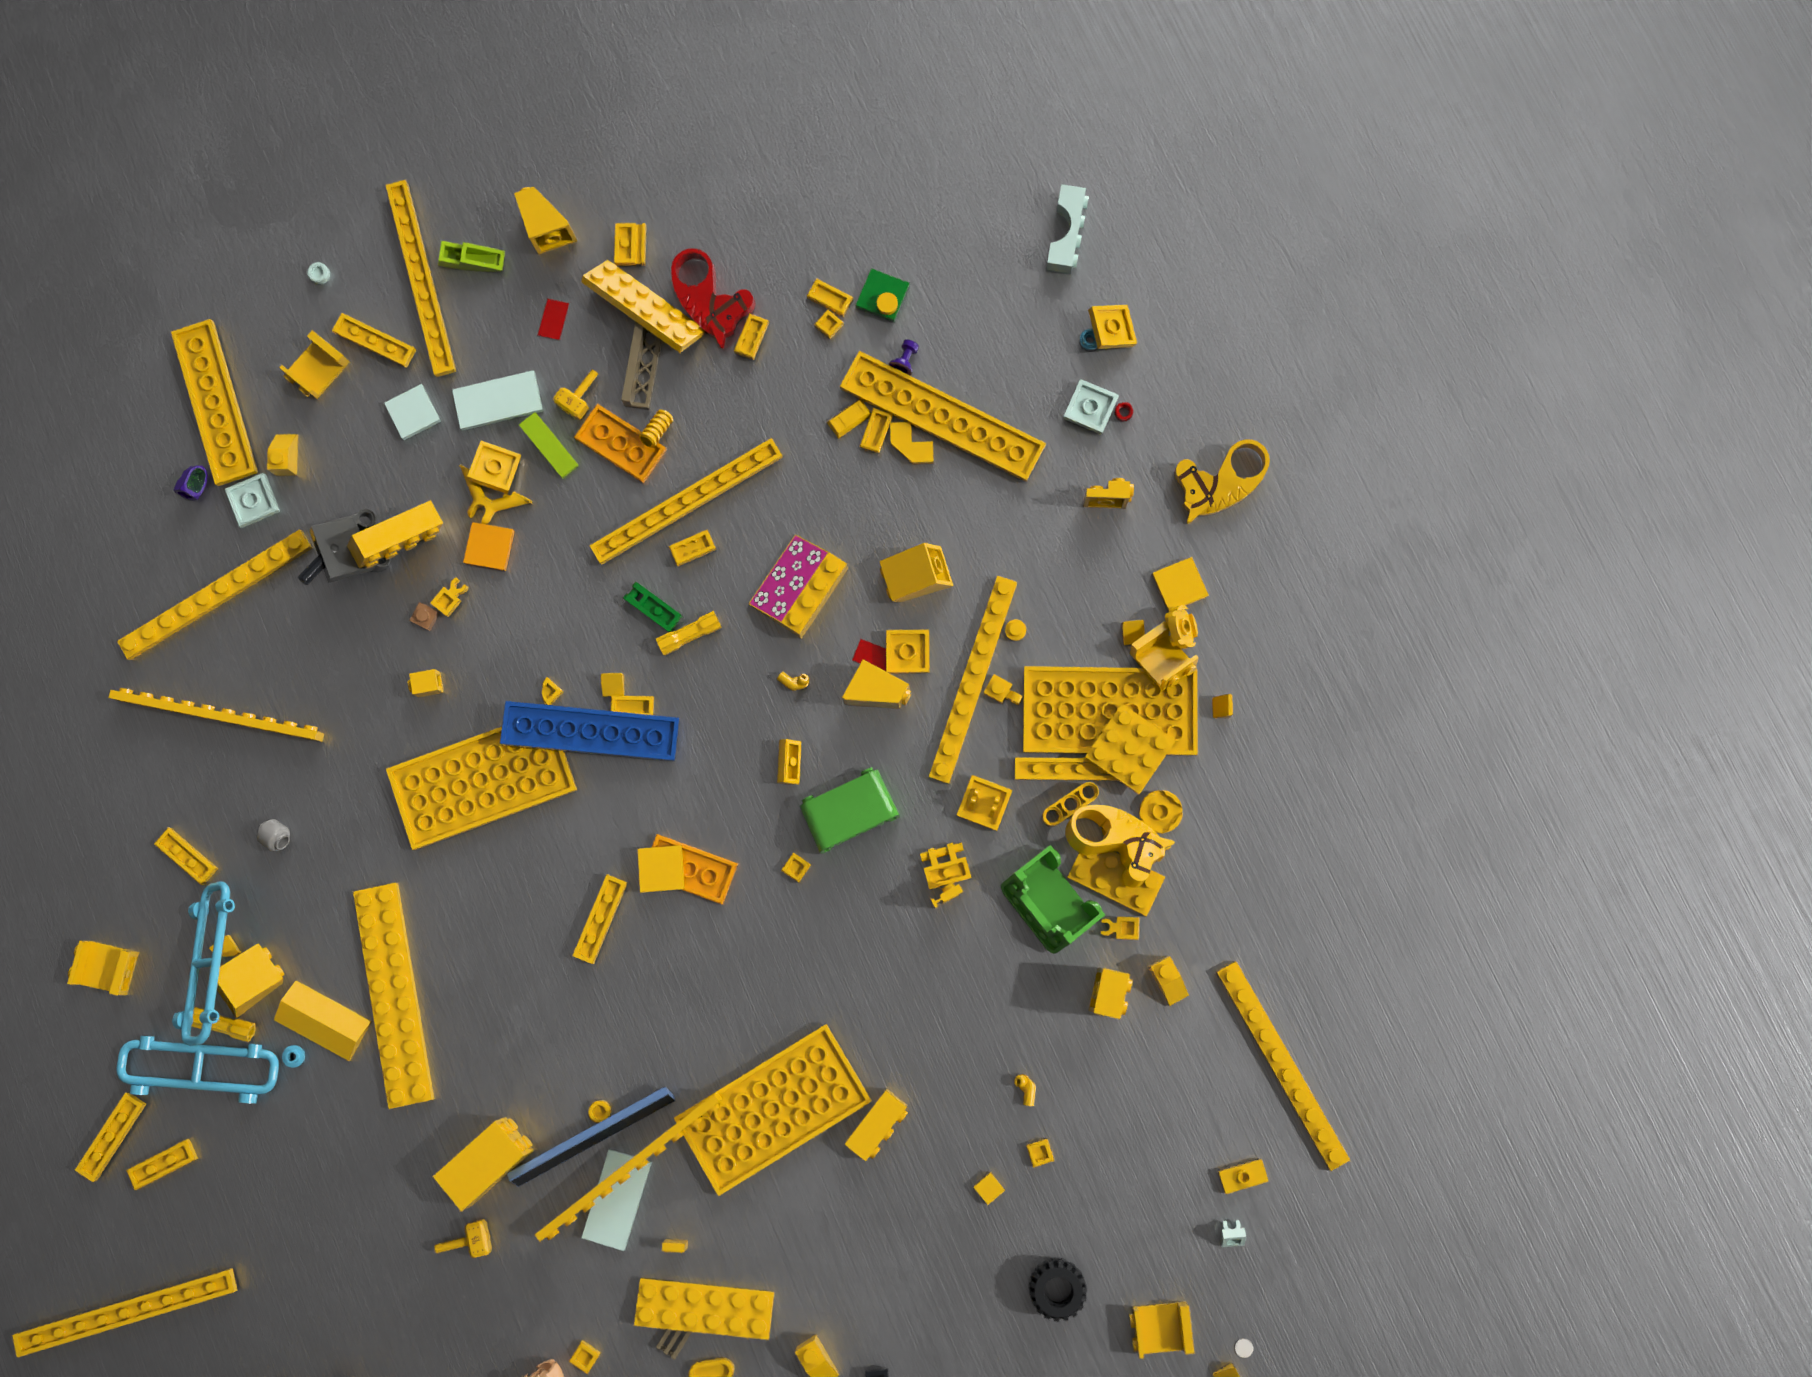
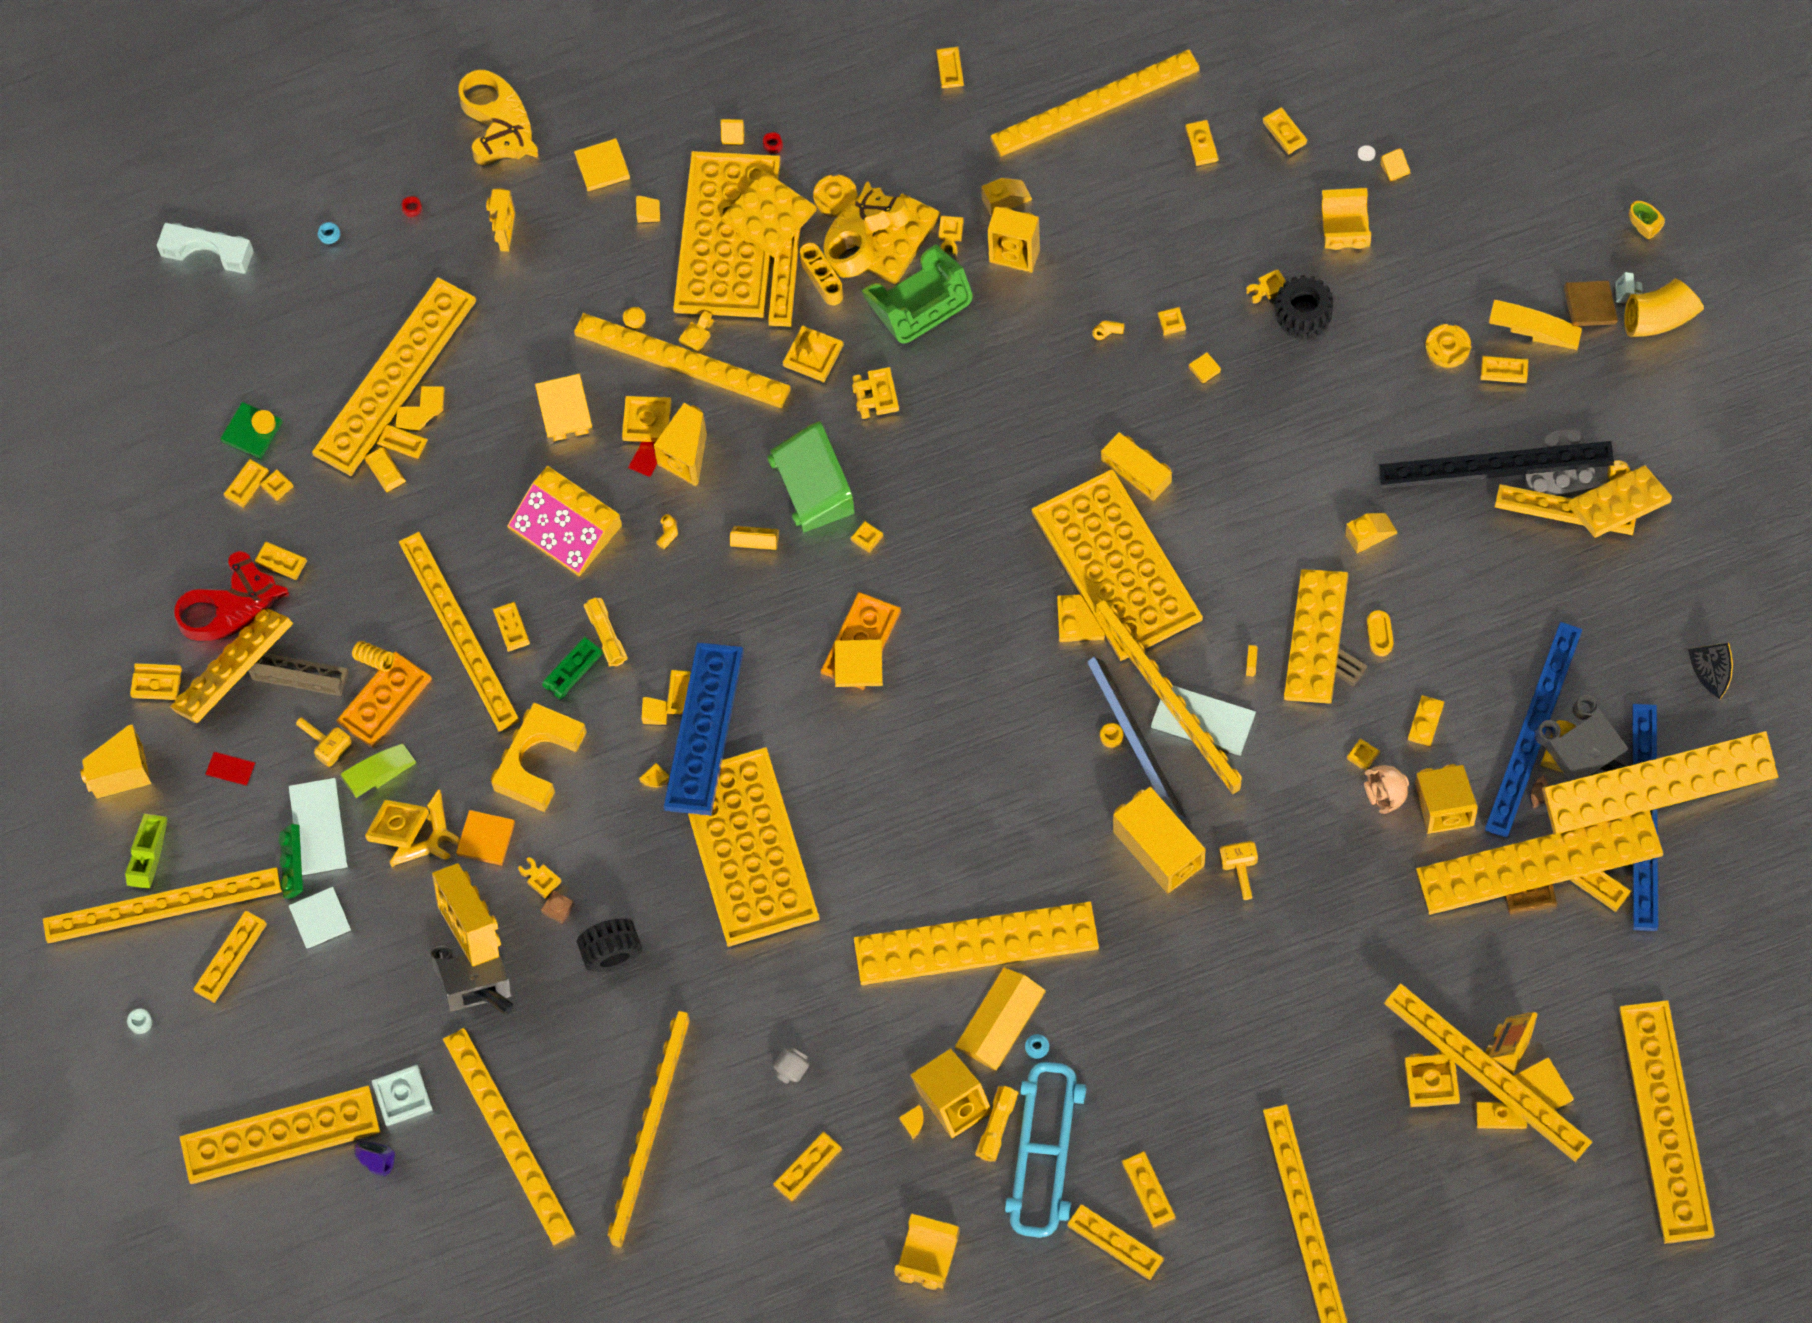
camera: 90 degrees left, 15 degrees down
medium azure bar [172,882,235,1046] -> none
yellow slope [267,434,298,476] -> none
yellow panel [279,330,350,399] -> none
yellow brick [408,669,444,698] -> none
yellow plate [572,874,628,964] -> none
dark purple piece [889,339,919,375] -> none
yellow plate [931,883,963,909] -> none
light aqua plate [1063,379,1119,435] -> none
yellow plate [1088,305,1137,349] -> none
yellow panel [1129,621,1199,691] -> none
yellow plate [1165,605,1198,649] -> none
light aqua tile [1220,1220,1246,1247] -> none
none -> green plate [278,824,303,899]
none -> yellow arch [491,703,587,812]
none -> black tyre [576,918,643,972]
none -> red axle [762,132,783,154]
none -> yellow tile [936,47,964,88]
none -> yellow wing [1057,595,1104,642]
none -> yellow plate [1246,269,1286,303]
none -> yellow plate [1263,107,1307,155]

